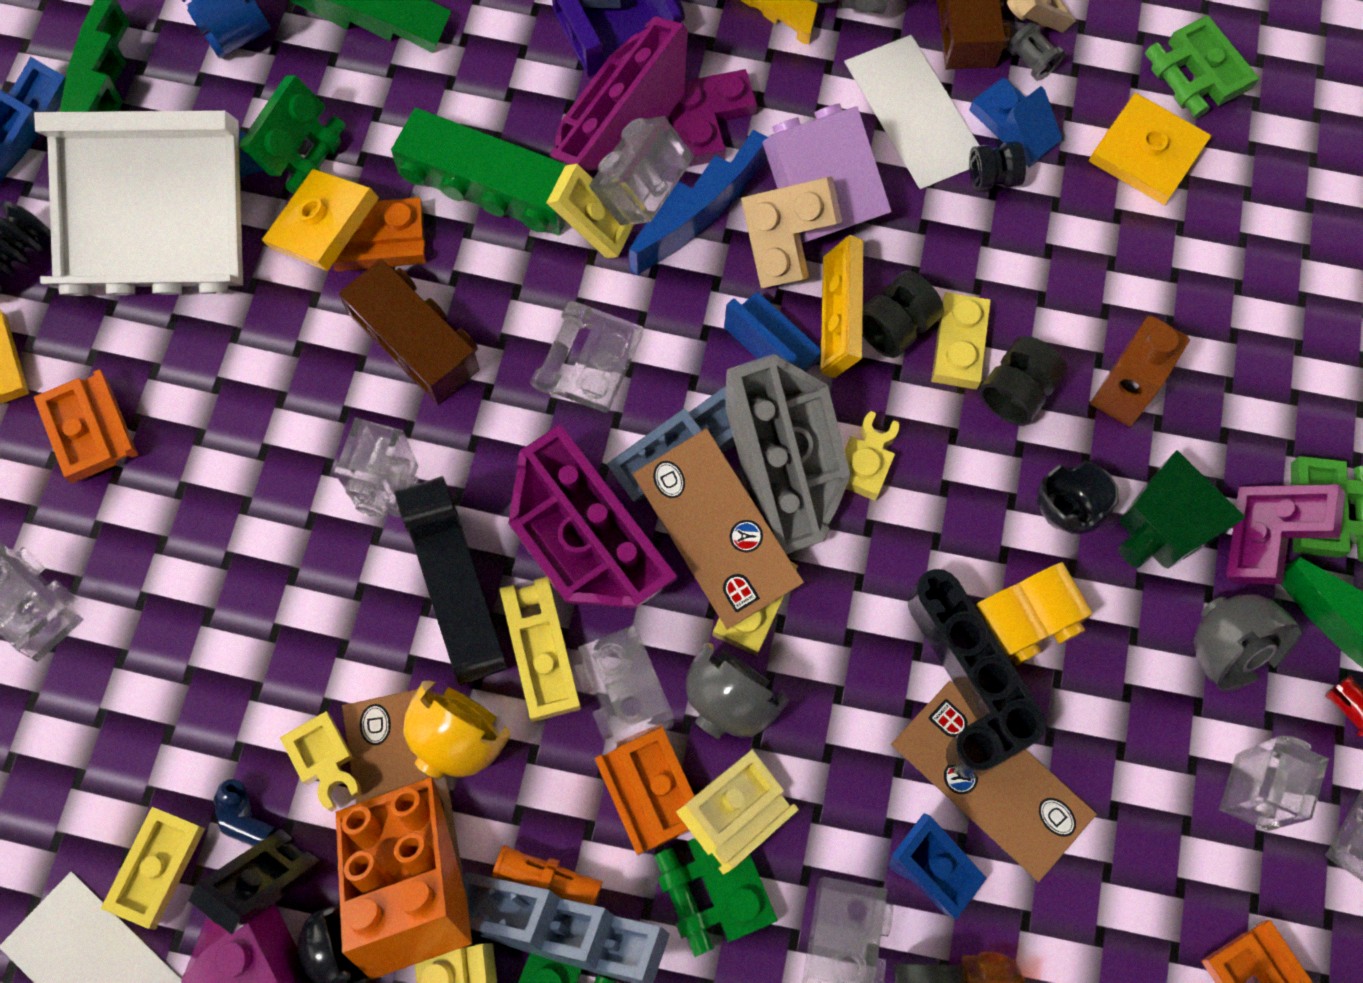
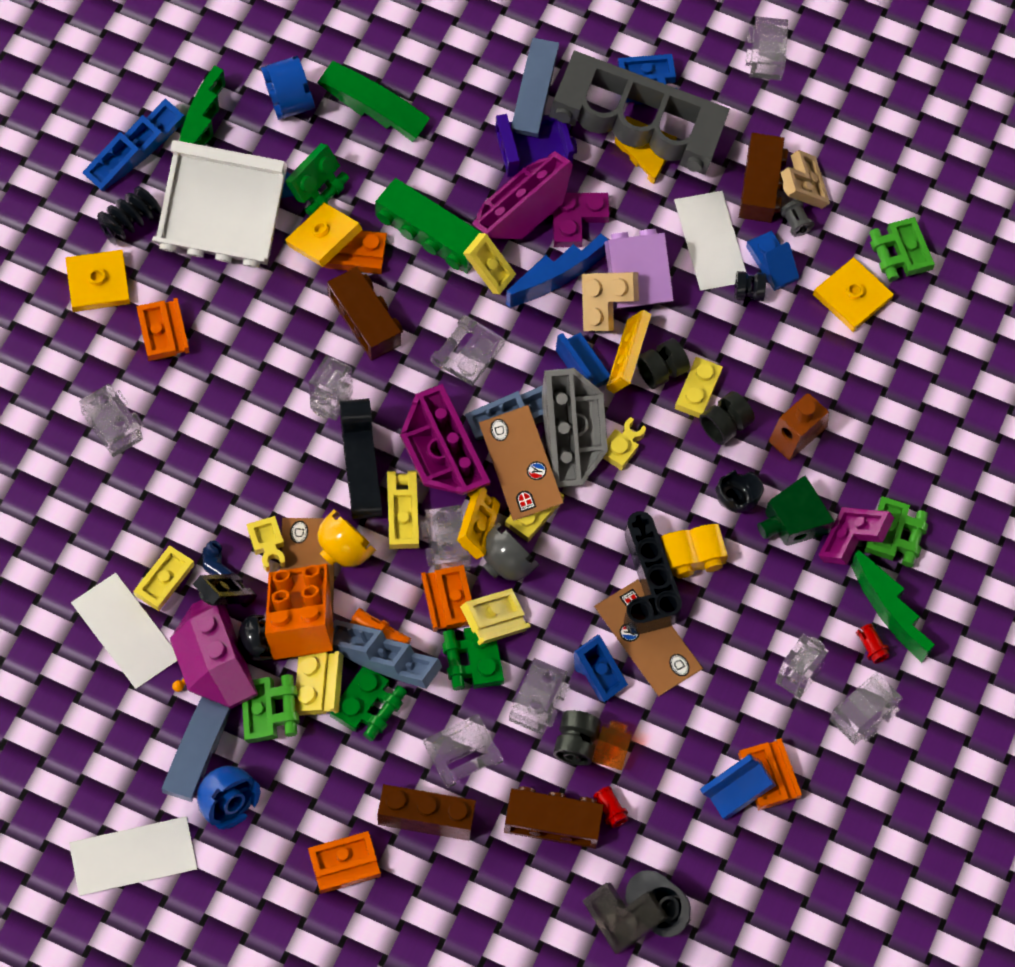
camera: 10 degrees right, 5 degrees down
clear brick [589,116,695,225] -> none
dark grey cylinder [1193,594,1302,692] -> none
none -> yellow plate [457,487,501,560]

